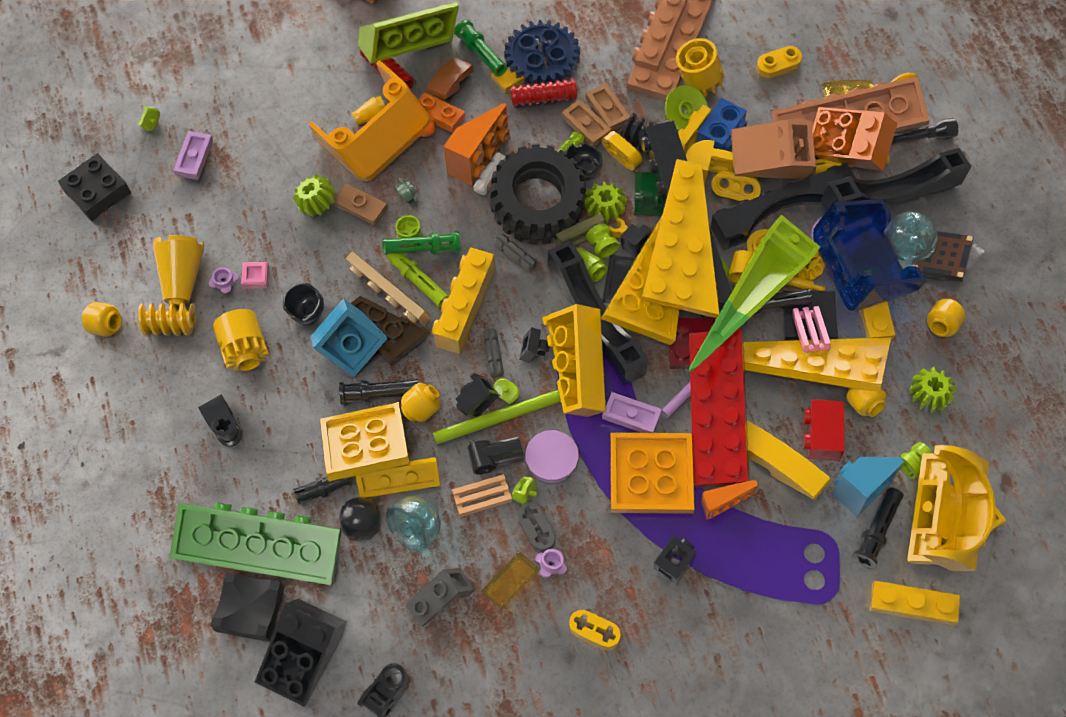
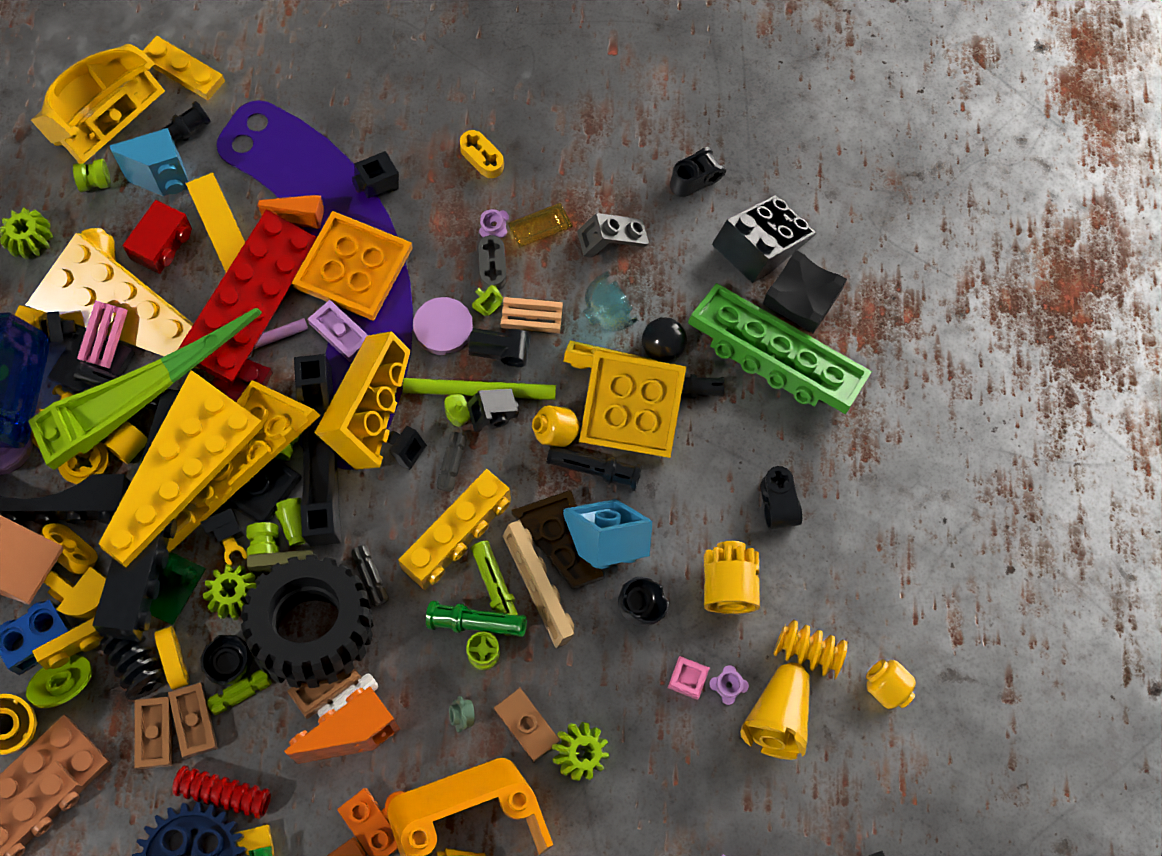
camera: 165 degrees left, 5 degrees up
none -> black tile [38,311,76,347]

